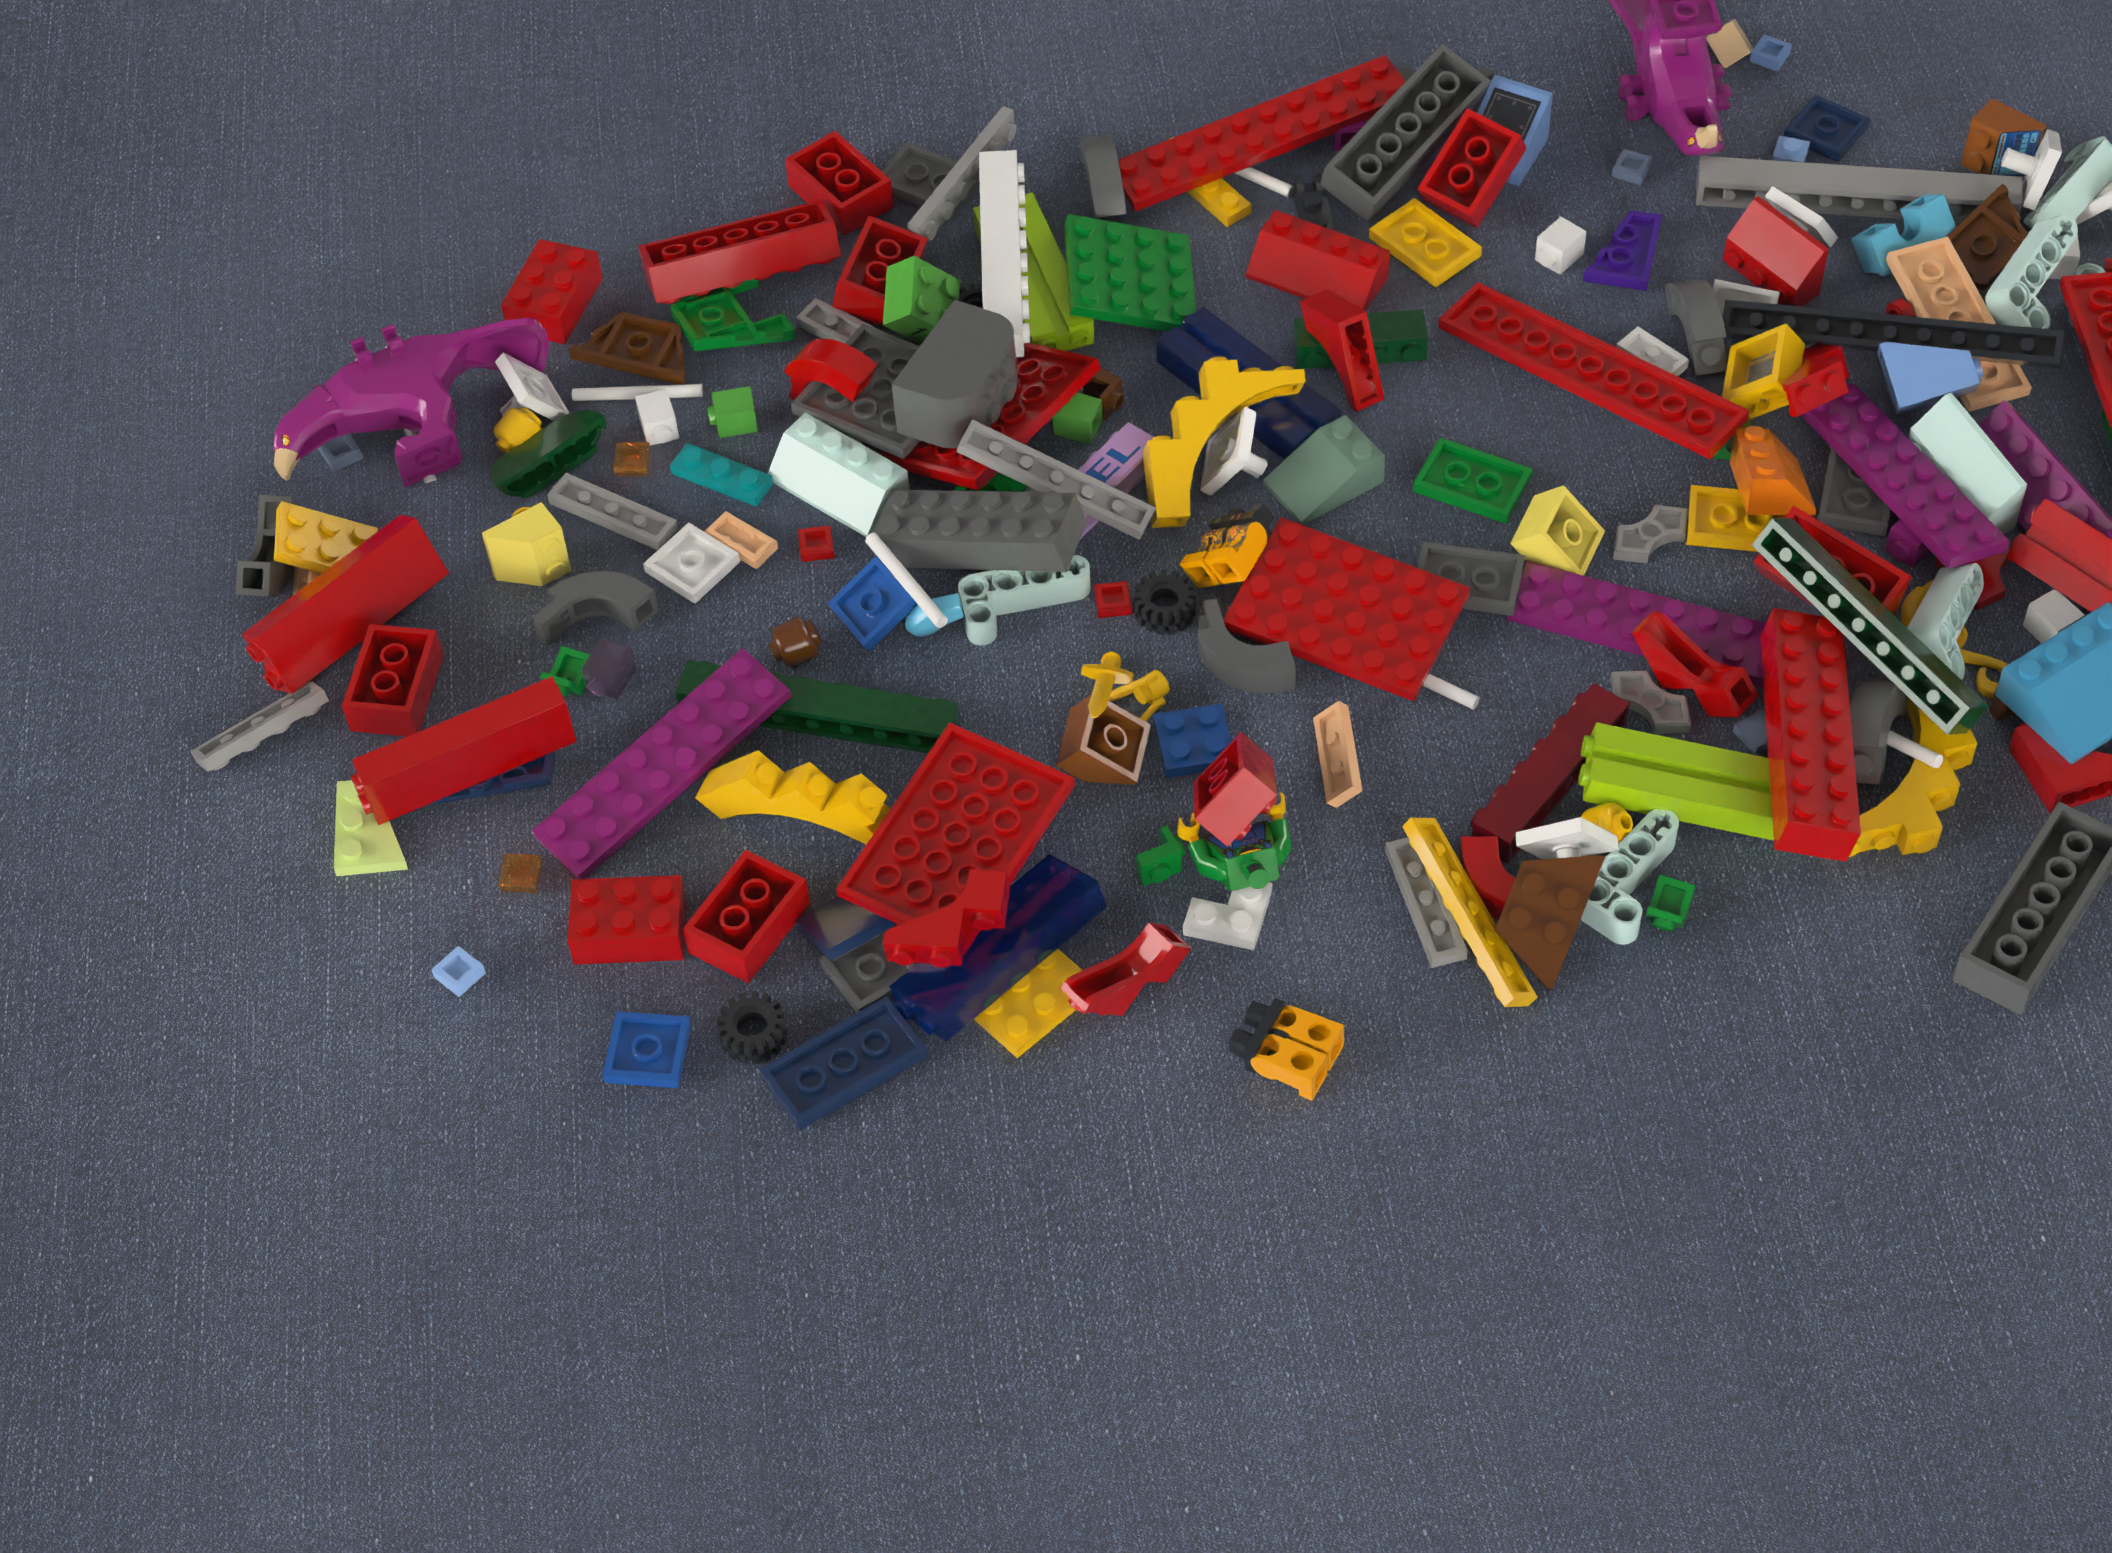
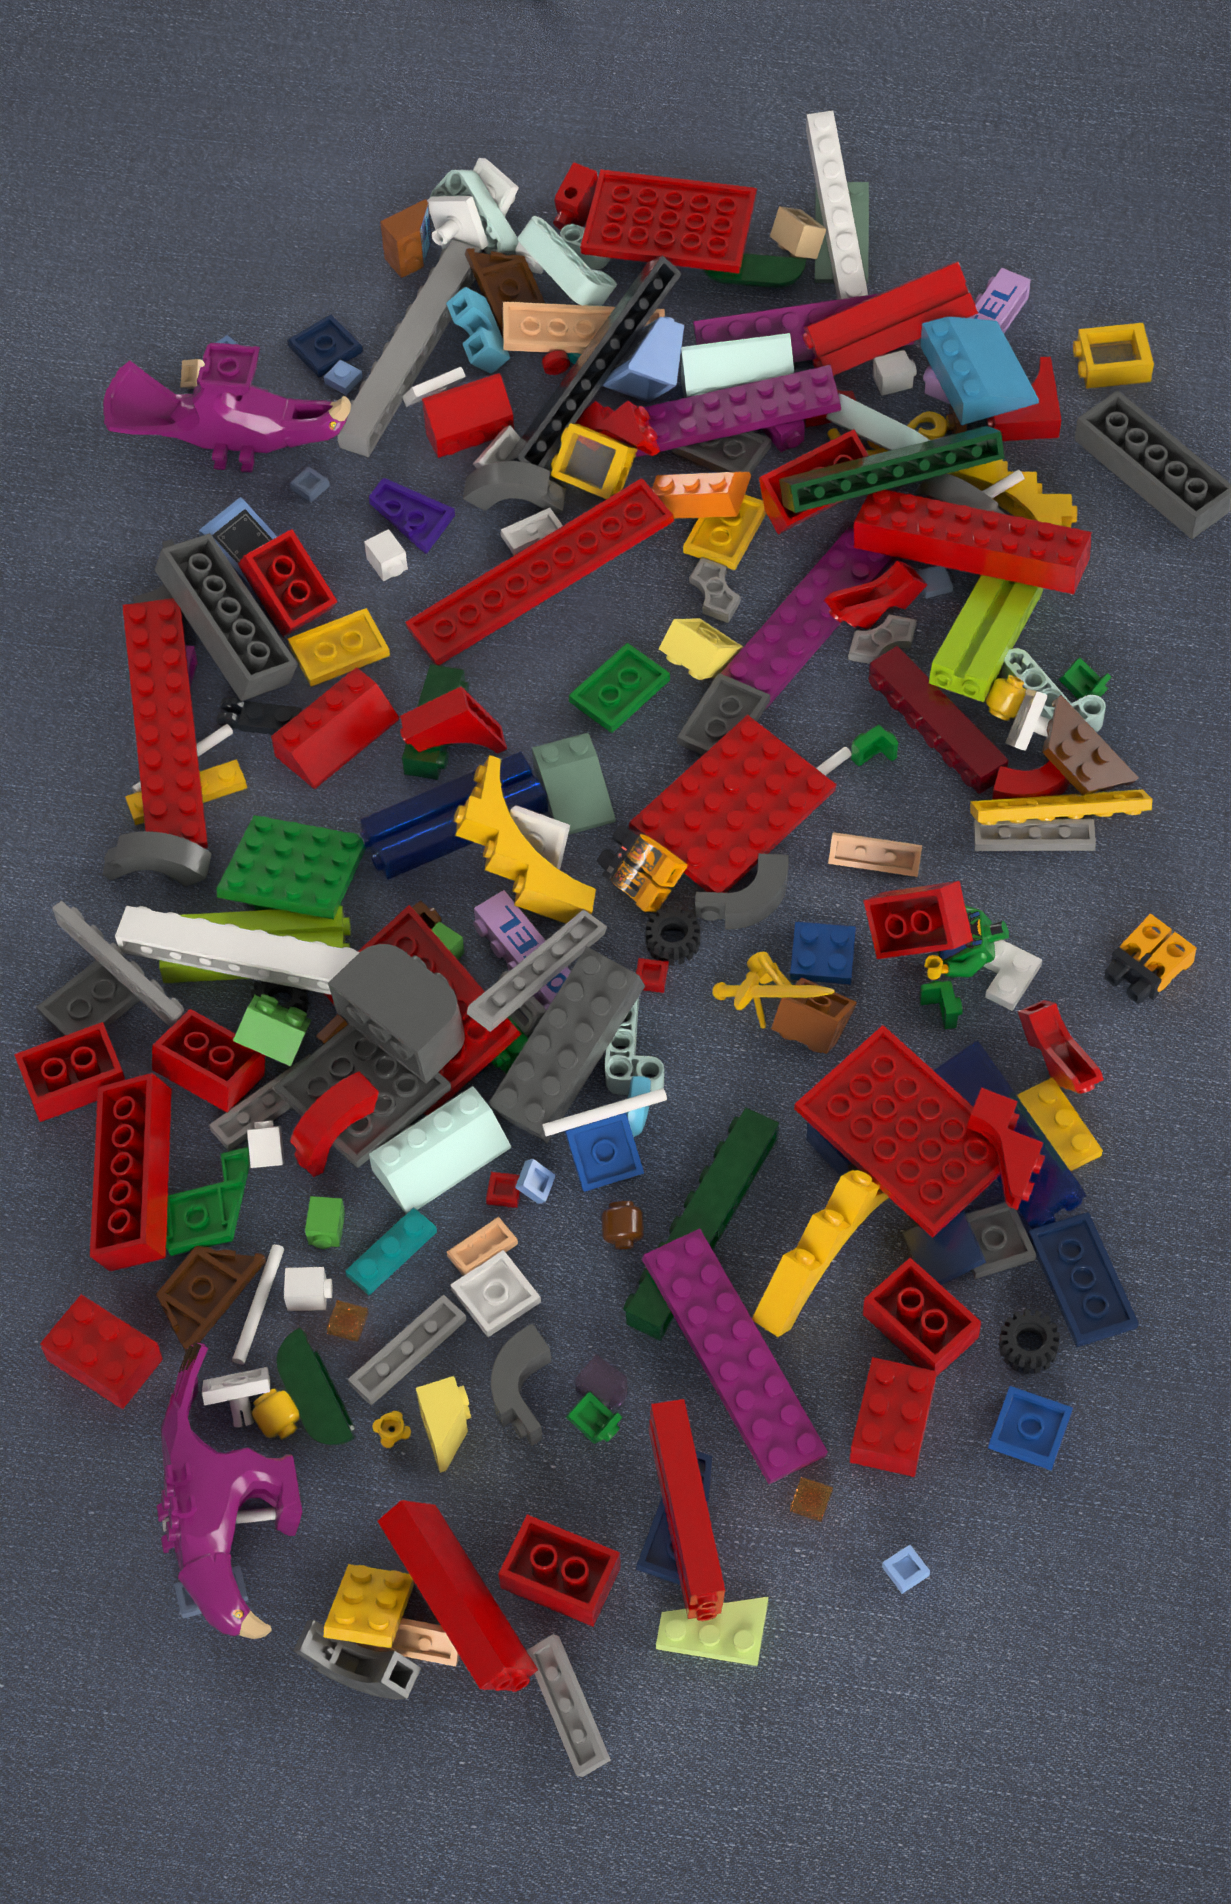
camera: 75 degrees left, 5 degrees up
none -> white brick [247,1120,285,1168]
none -> medium blue plate [515,1159,556,1204]
none -> green bracket [851,724,898,767]

